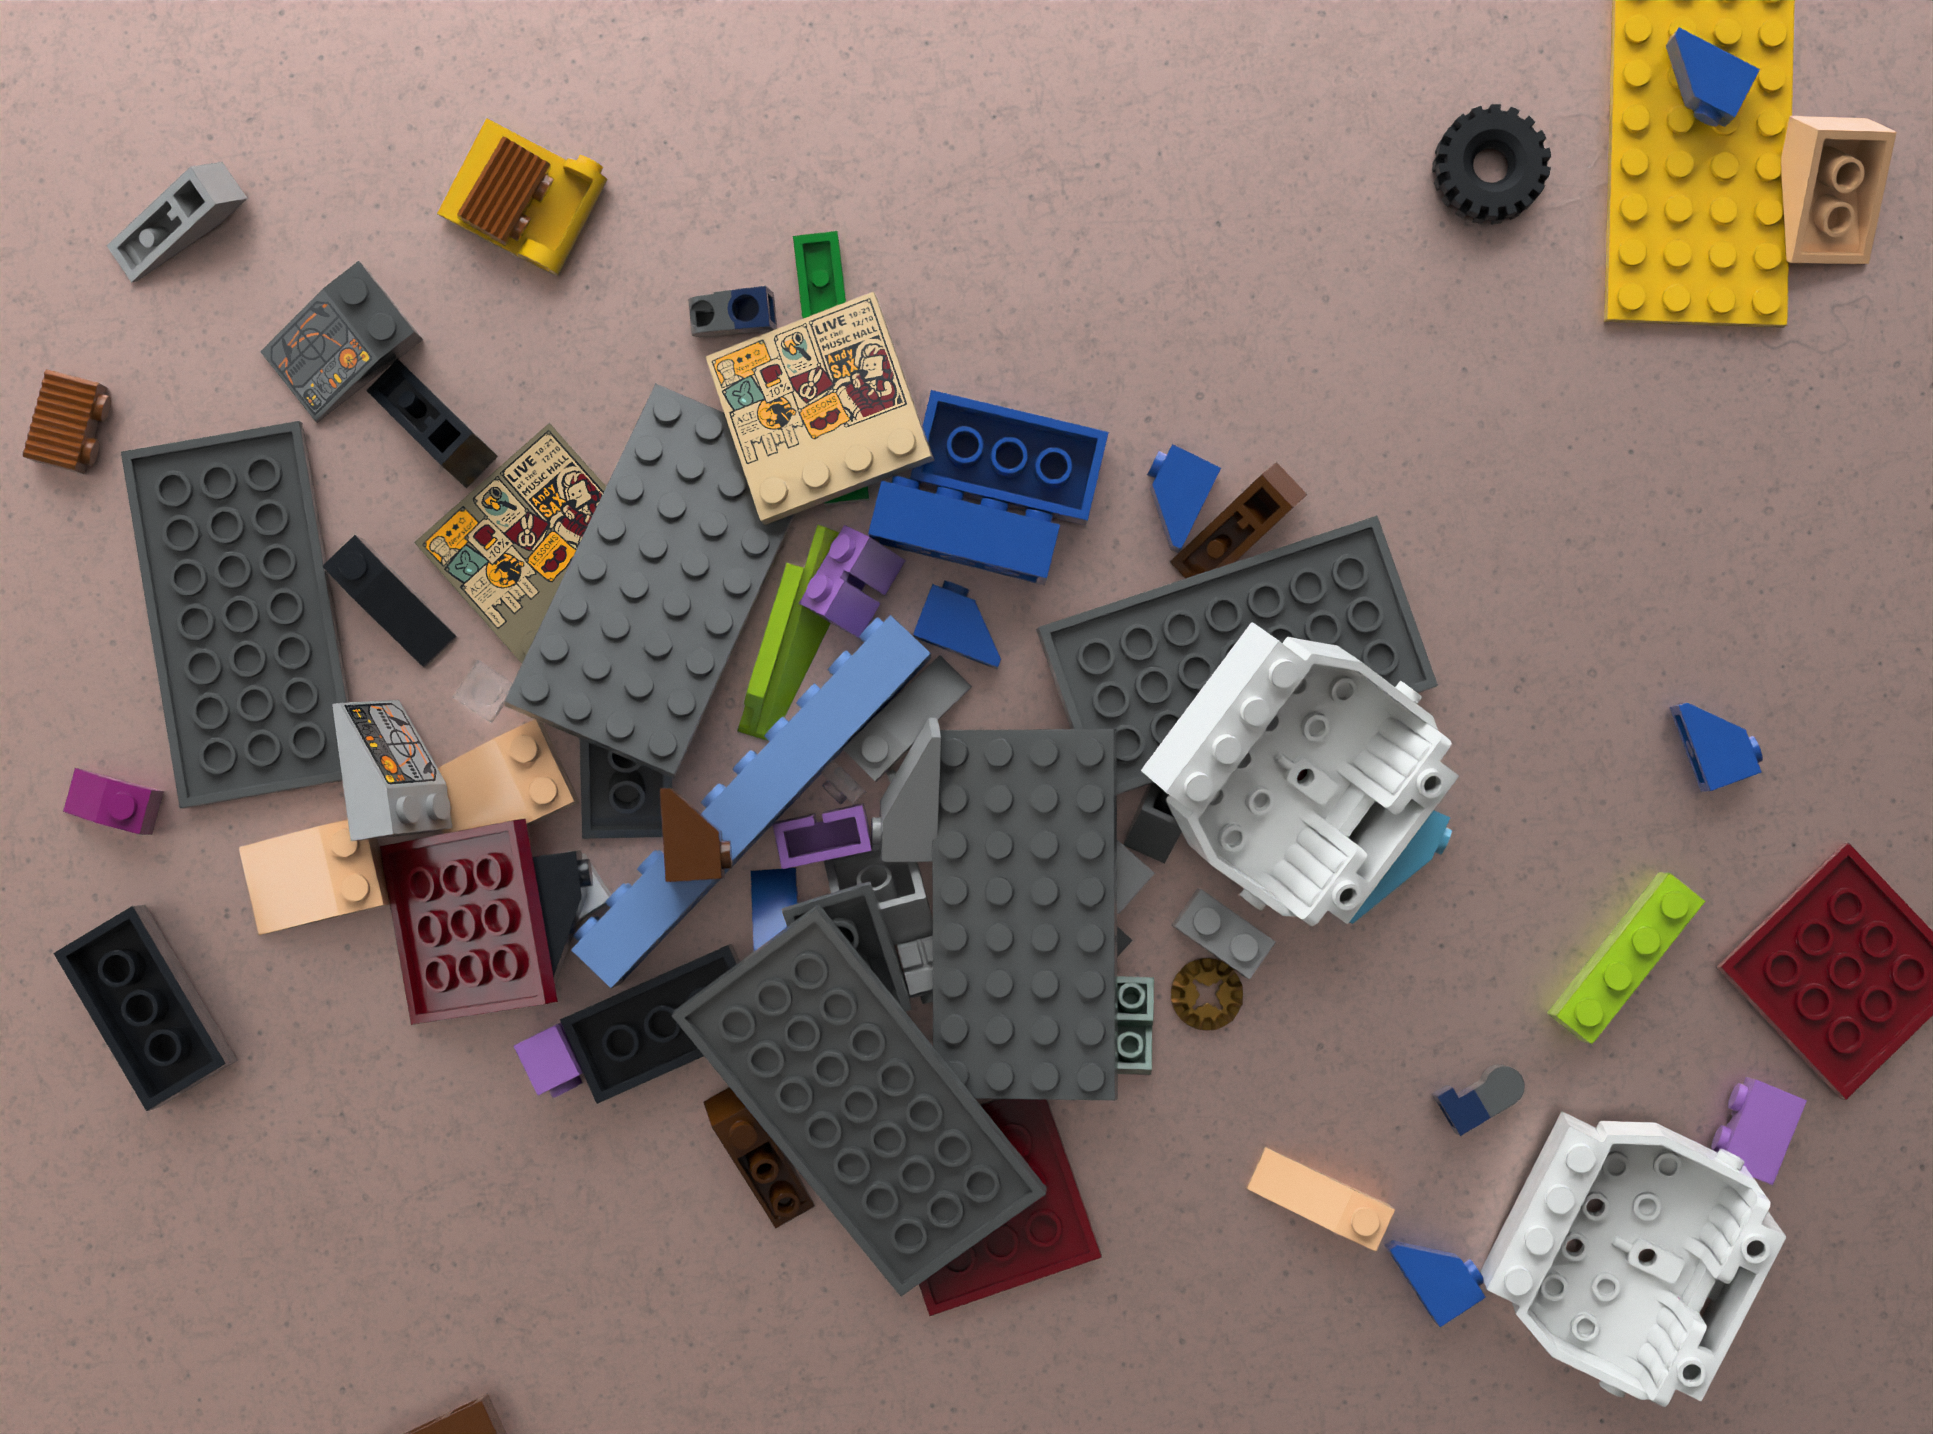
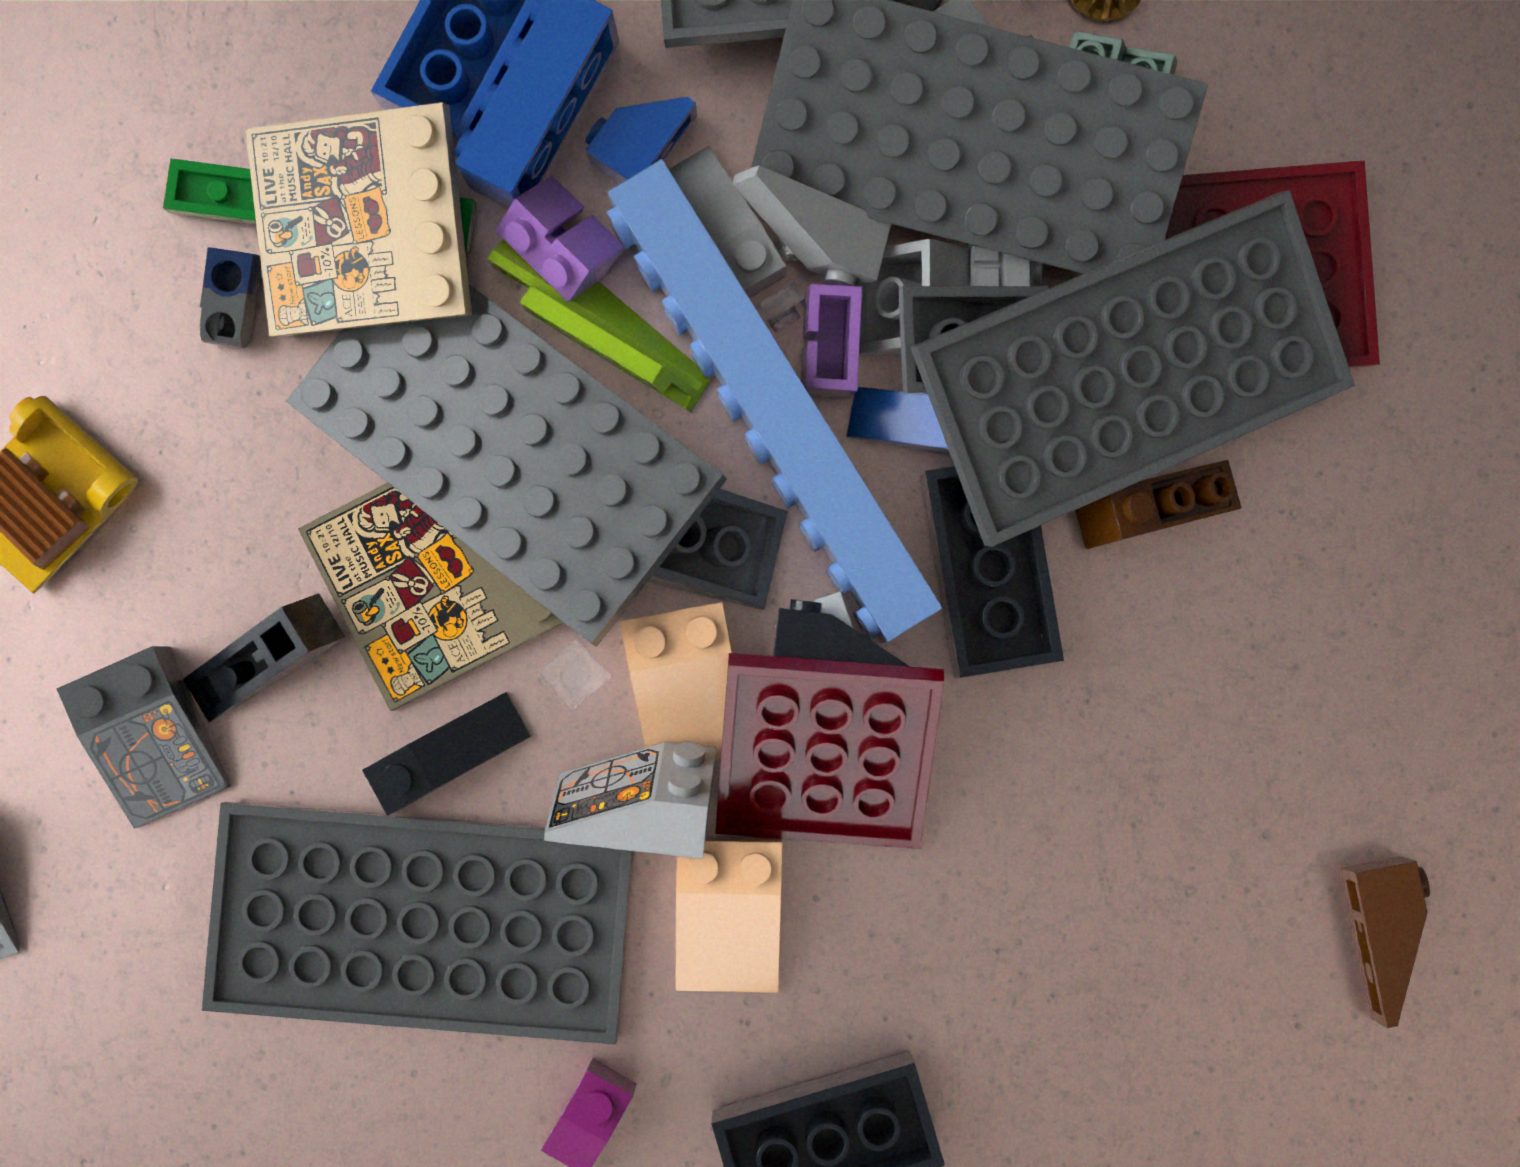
camera: 75 degrees left, 0 degrees up
dark orange brick [23,369,111,474] -> none
medium lavender piece [514,1023,583,1098] -> none
reddish brown slope [660,788,732,882] -> none

